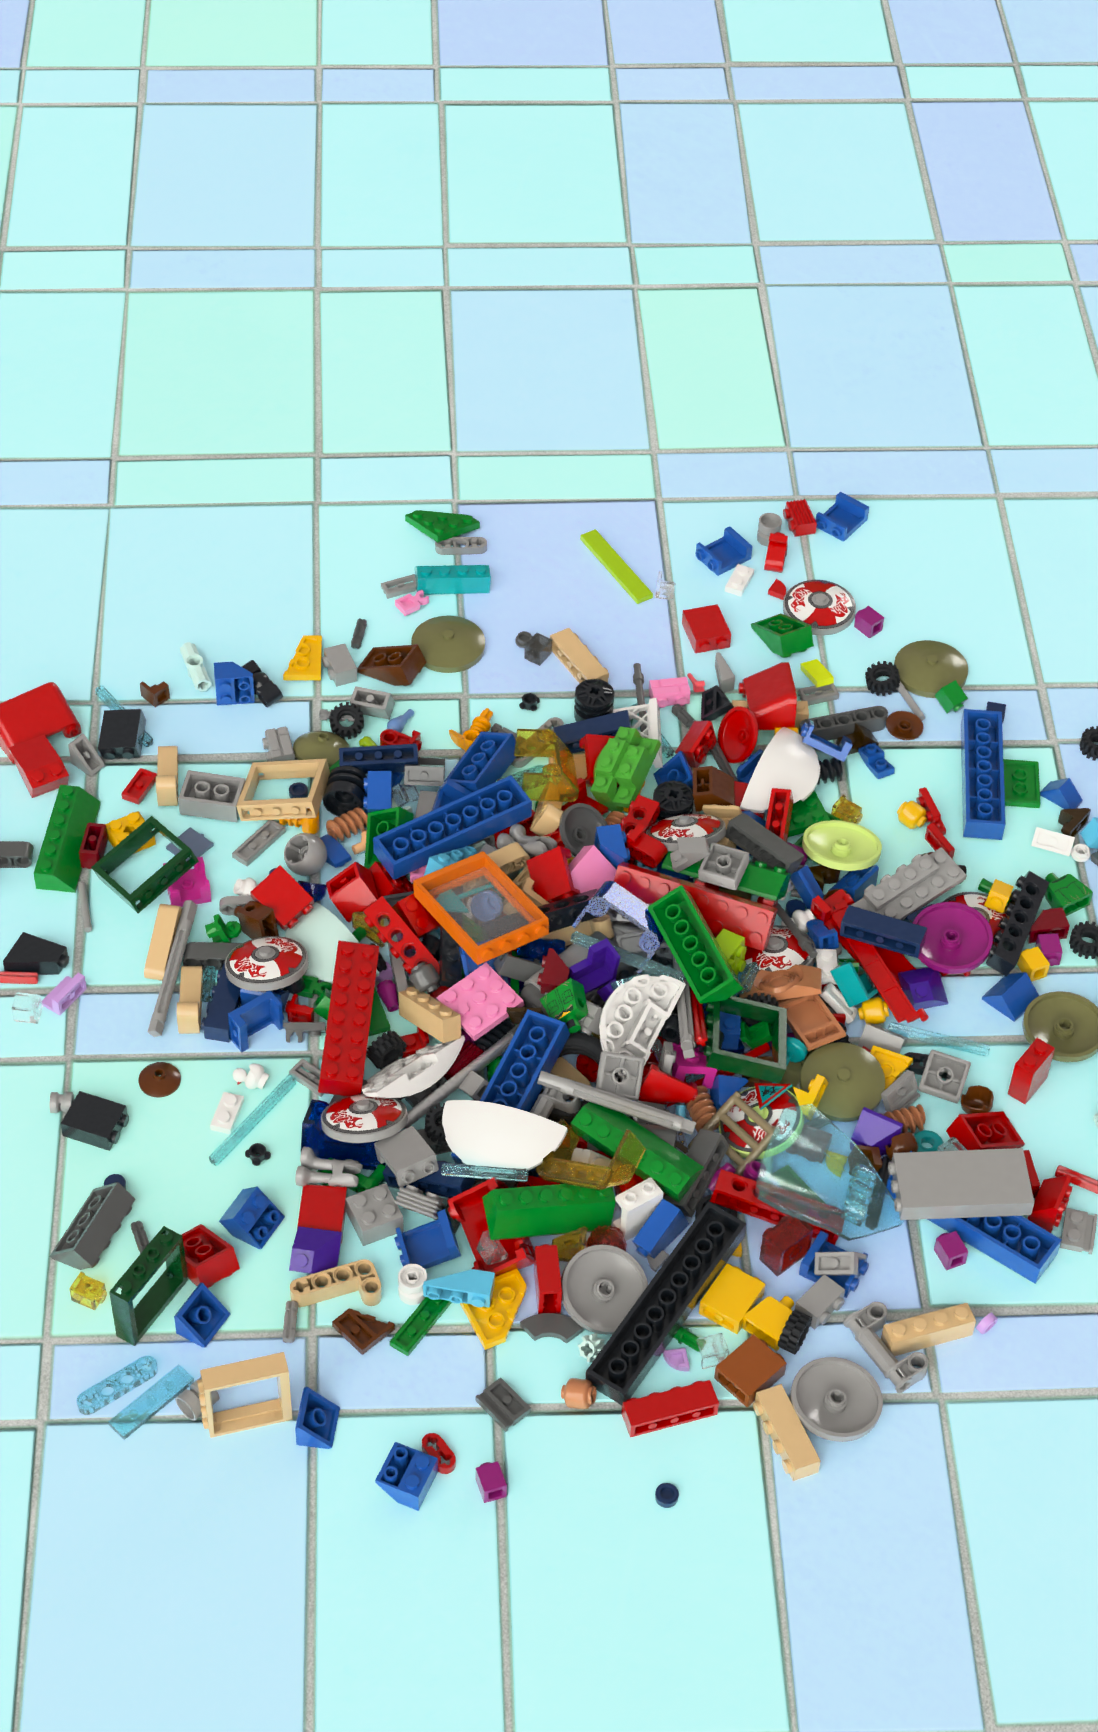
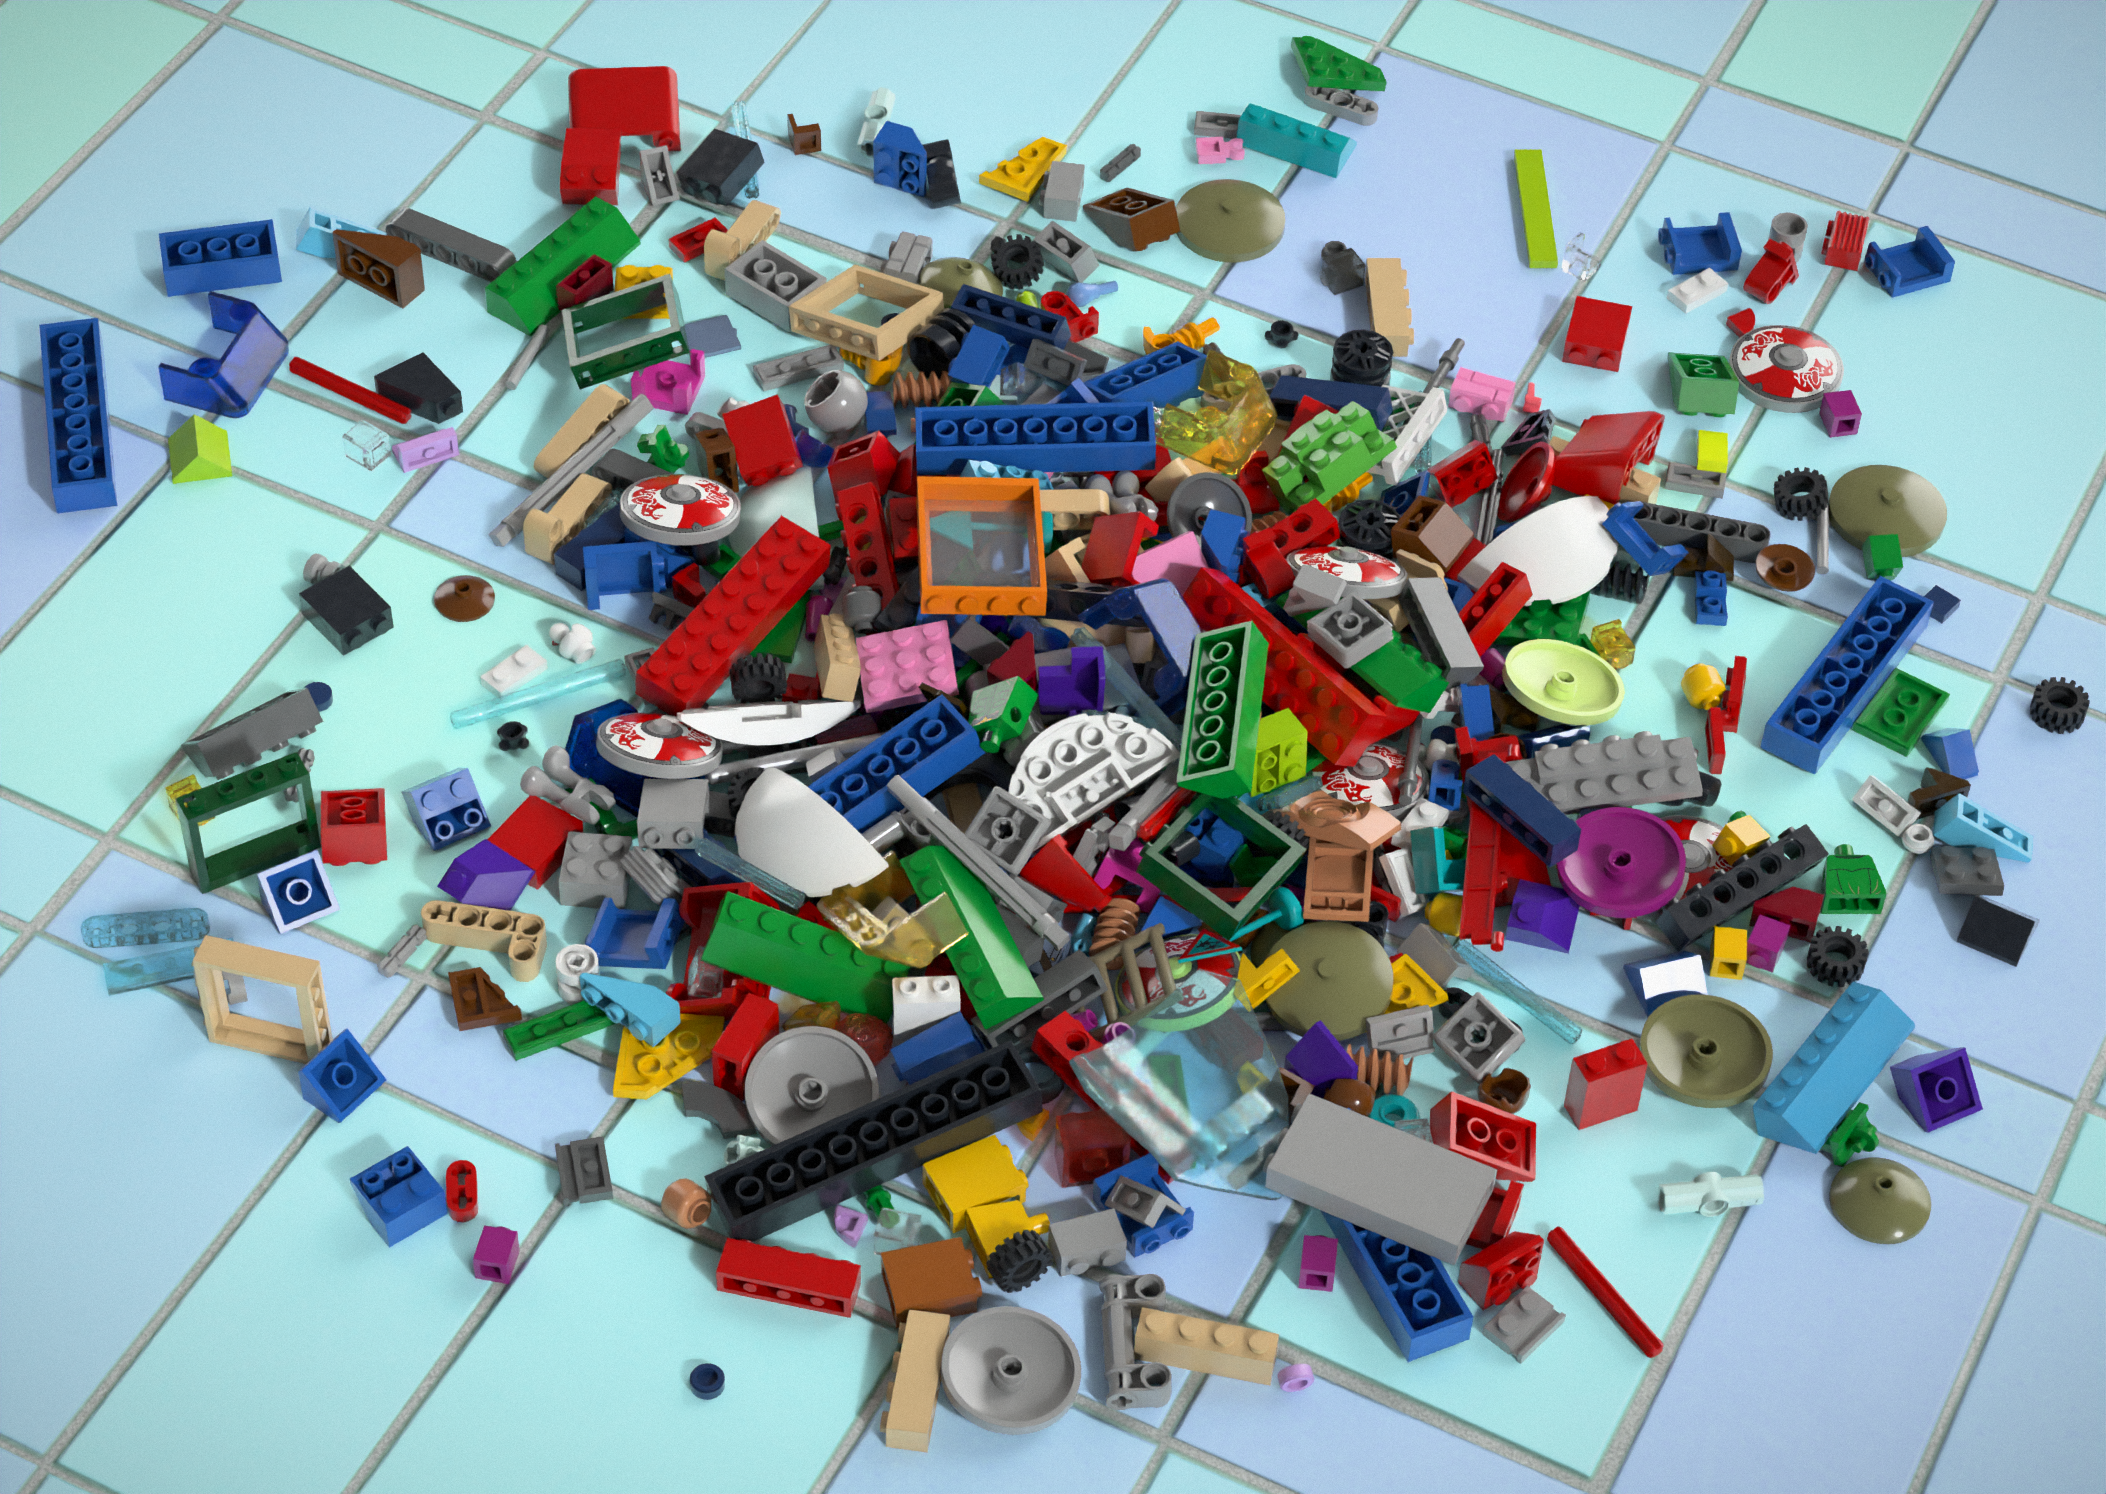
camera: 30 degrees right, 0 degrees up
light grey slope [715,652,735,693] -> none

